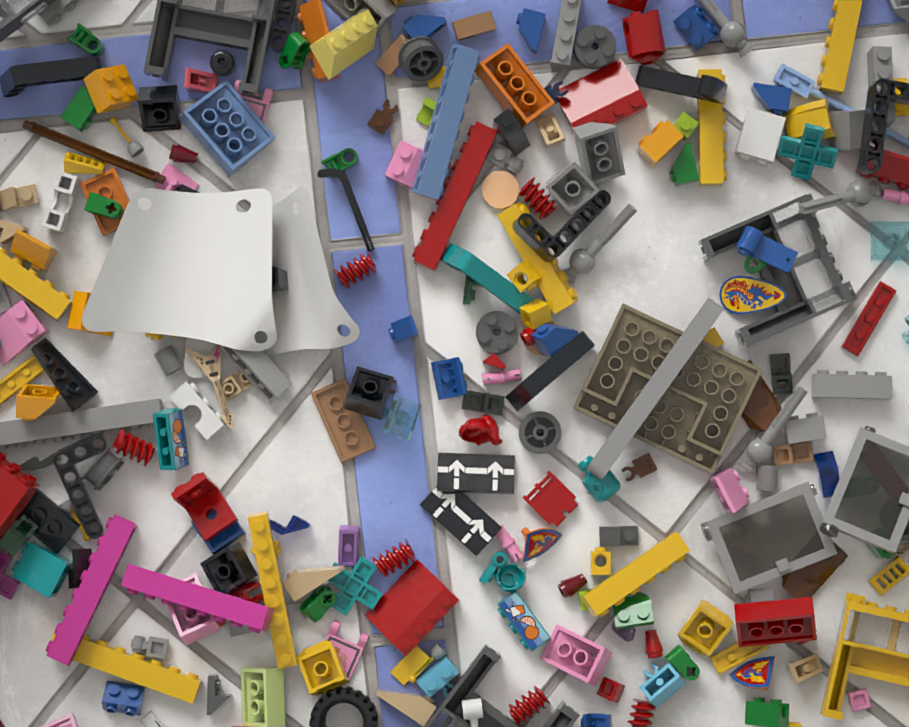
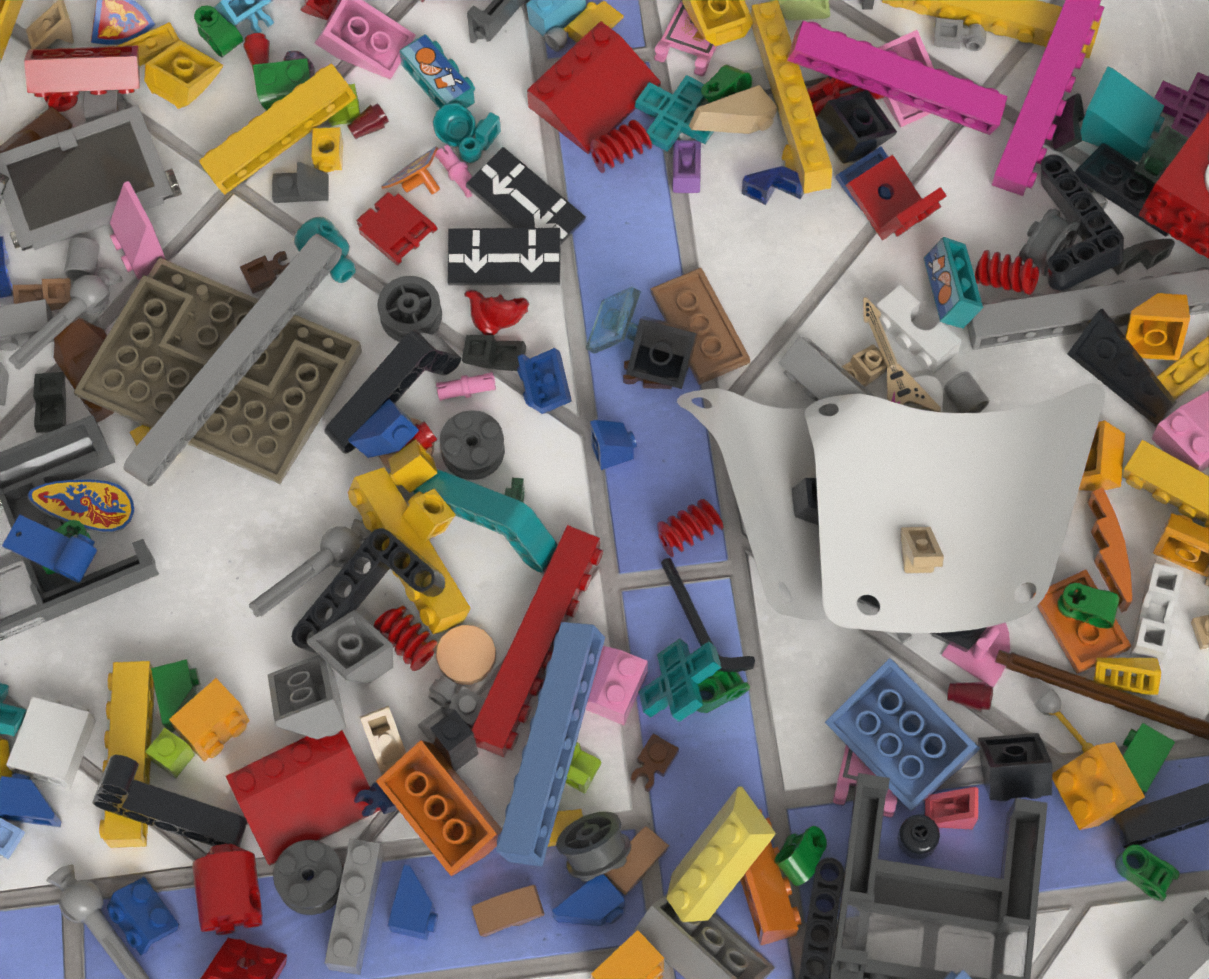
camera: 175 degrees right, 20 degrees down
red slope [482,353,506,370] -> none
none -> teal plate [638,638,722,722]
none -> tan slope [901,527,944,573]
none -> orange slope [1087,487,1132,613]

